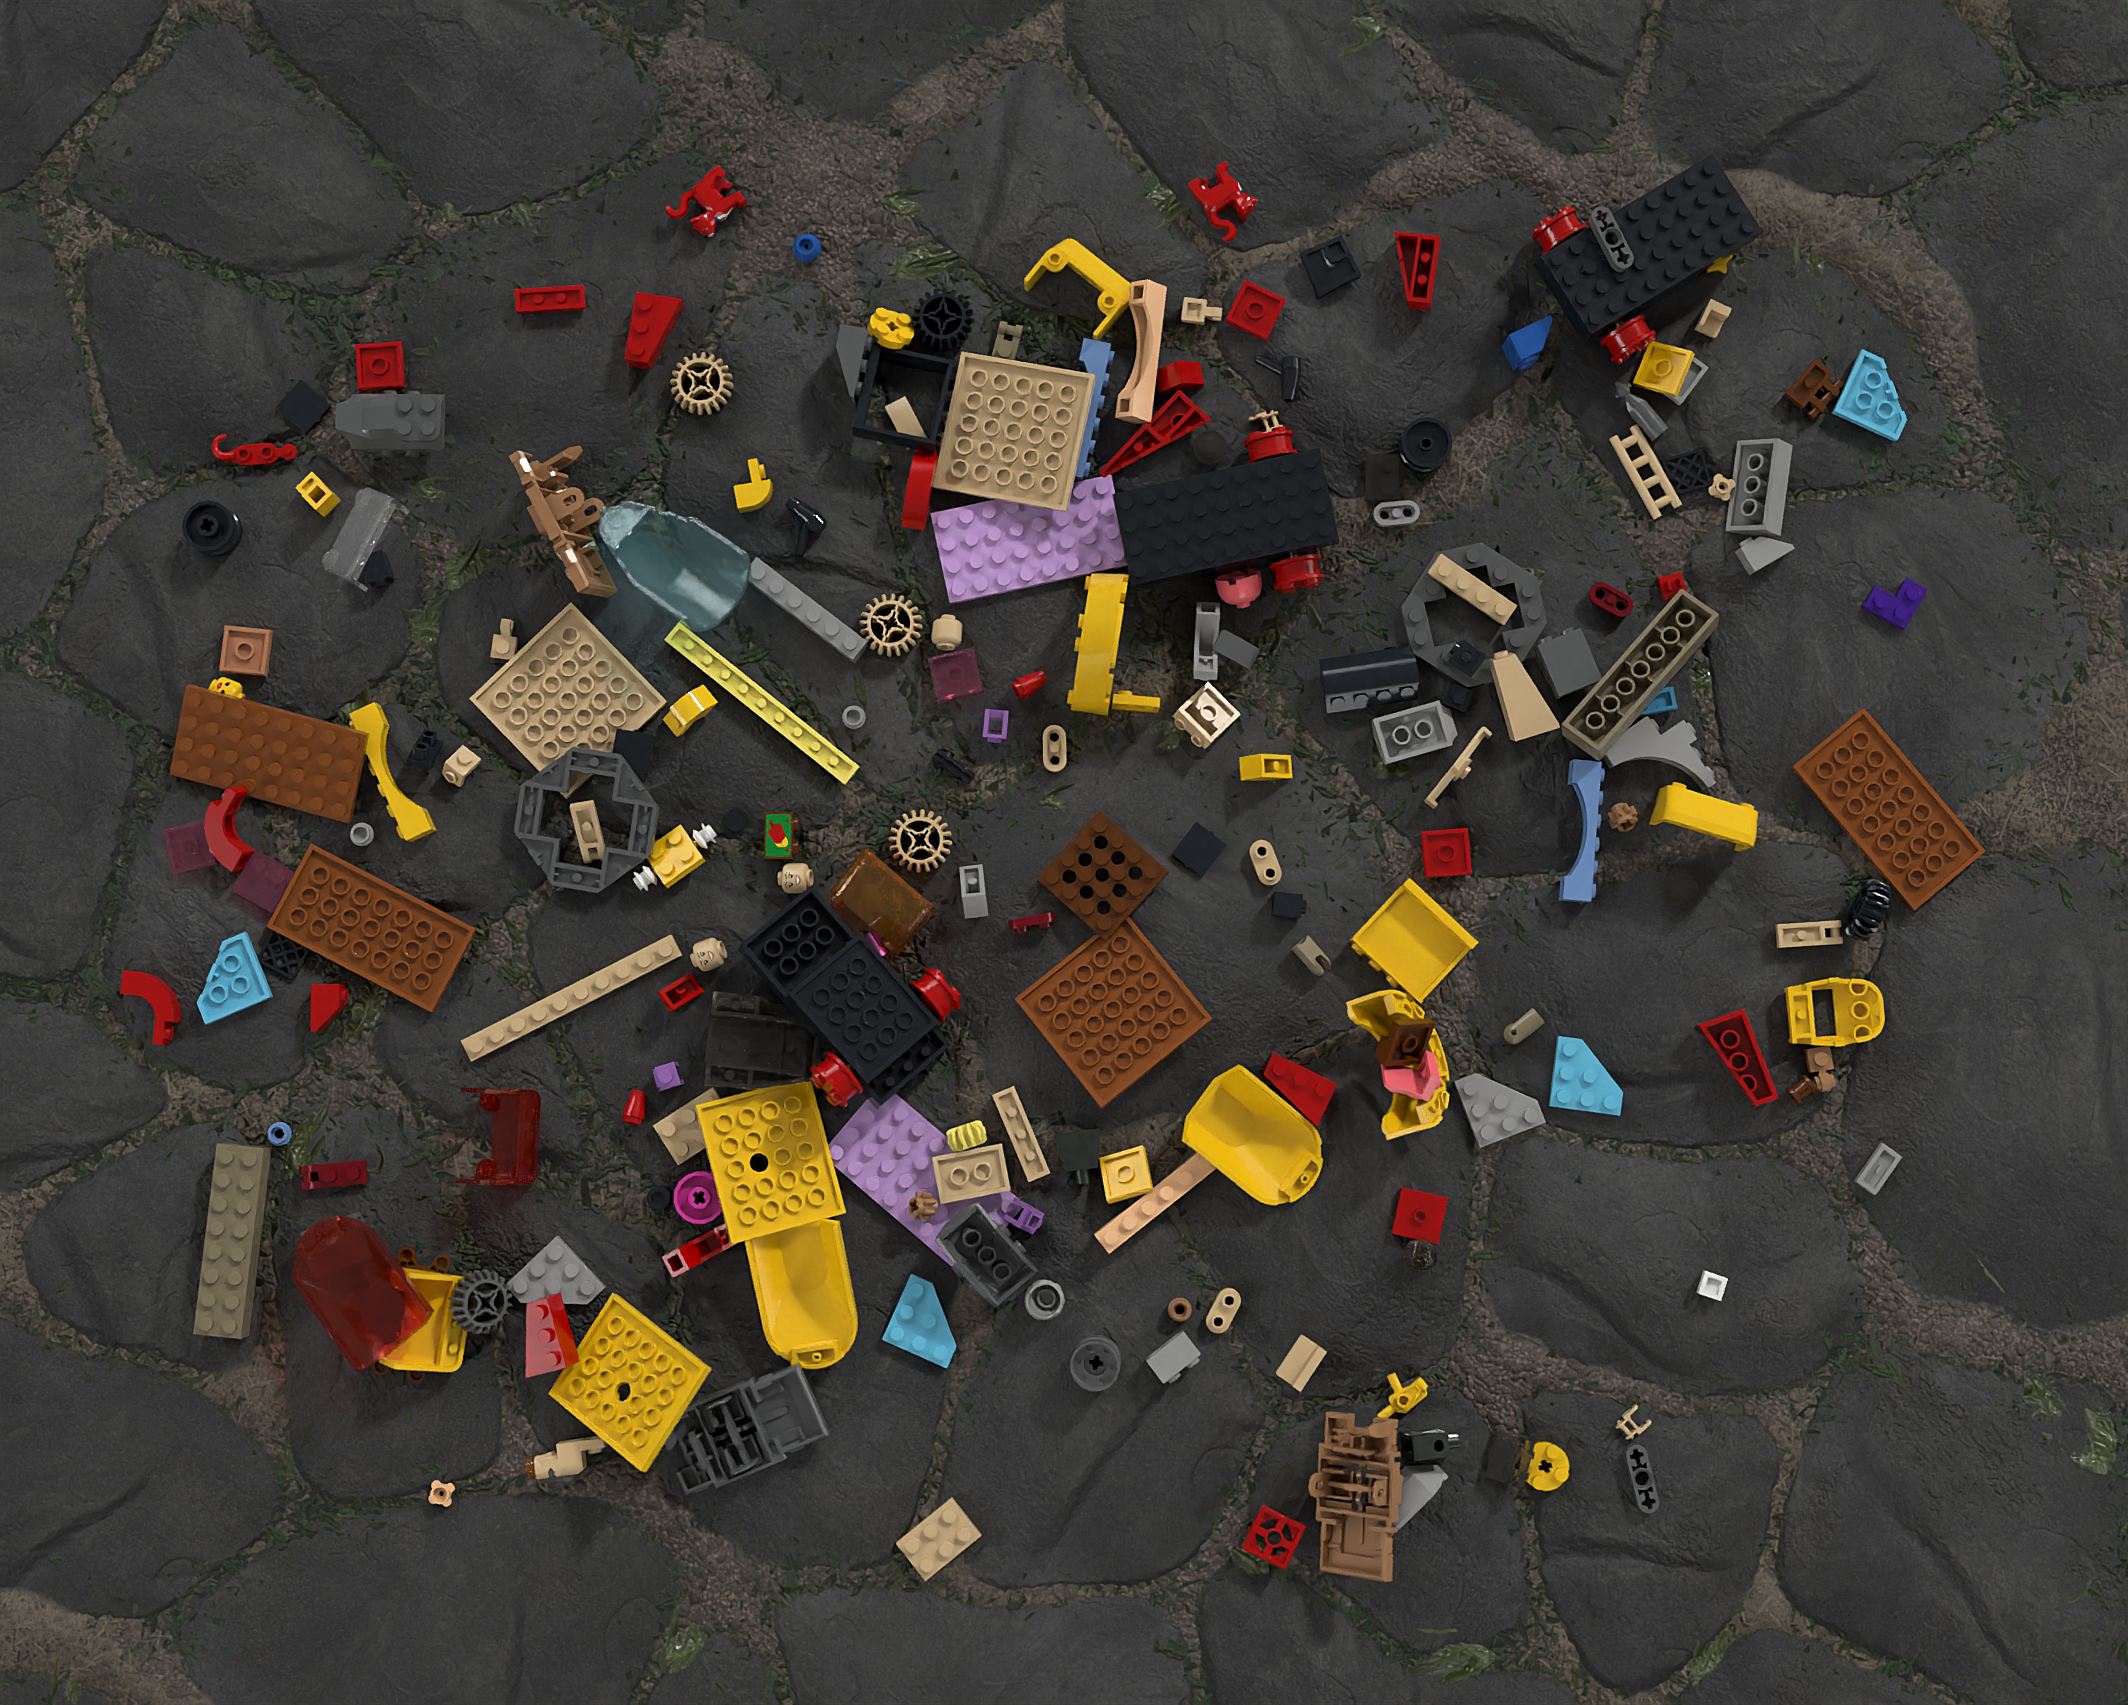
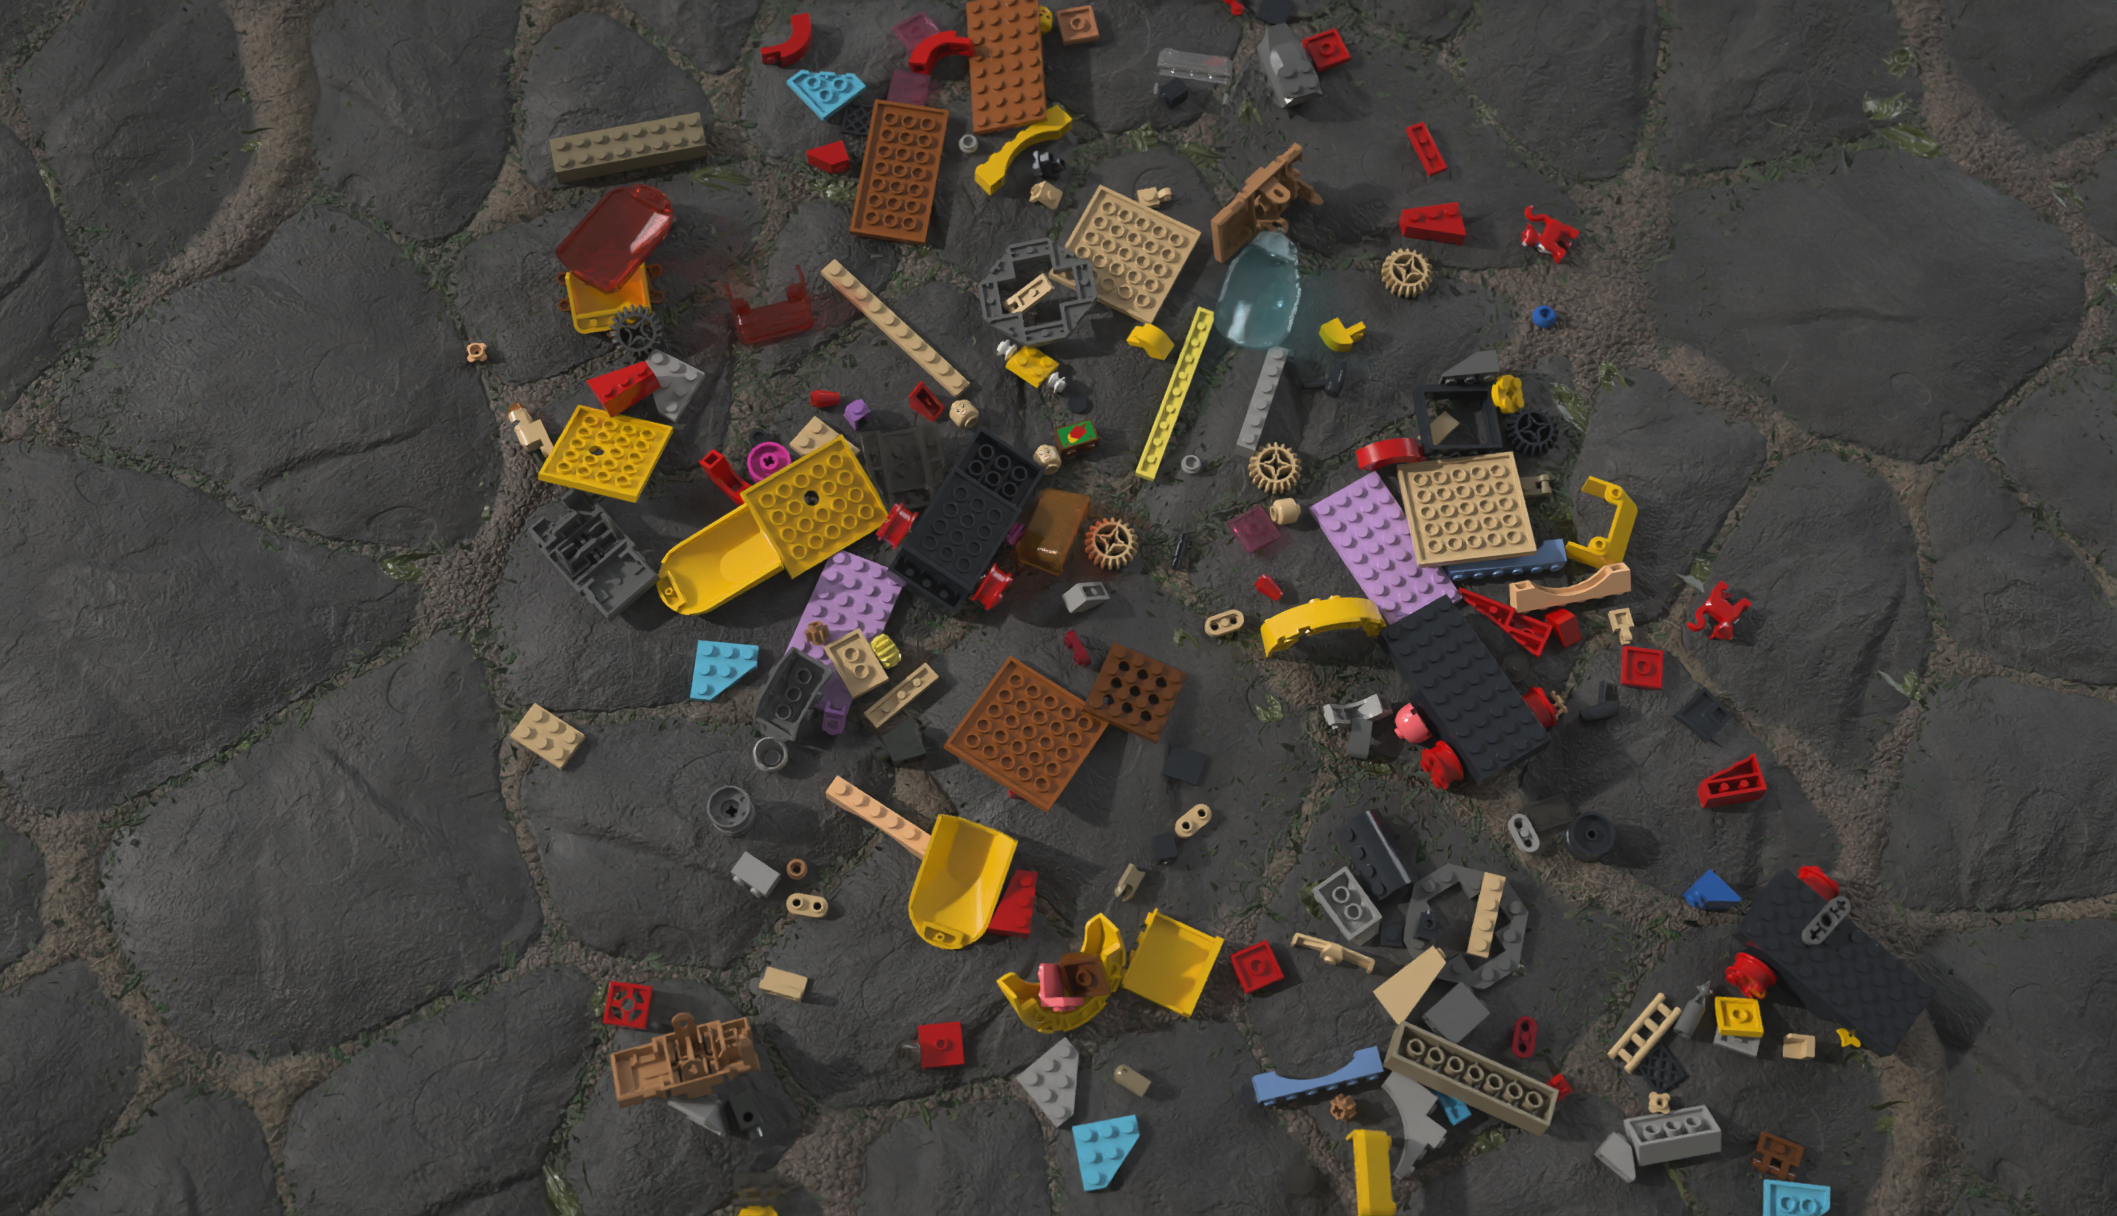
camera: 65 degrees right, 15 degrees down
medium blue plate [267,1122,292,1146] -> none
yellow brick [295,472,341,517] -> none
dark red plate [299,1160,369,1190] -> none
black piece [612,728,655,775] -> none
medium lavender window [983,709,1009,743] -> none
yellow plate [1099,1145,1154,1204] -> none
yellow plate [1112,690,1160,713] -> none
tan plate [1172,682,1241,749] -> none
yellow slope [1239,754,1292,781] -> none
yellow piece [1377,1373,1428,1418] -> none

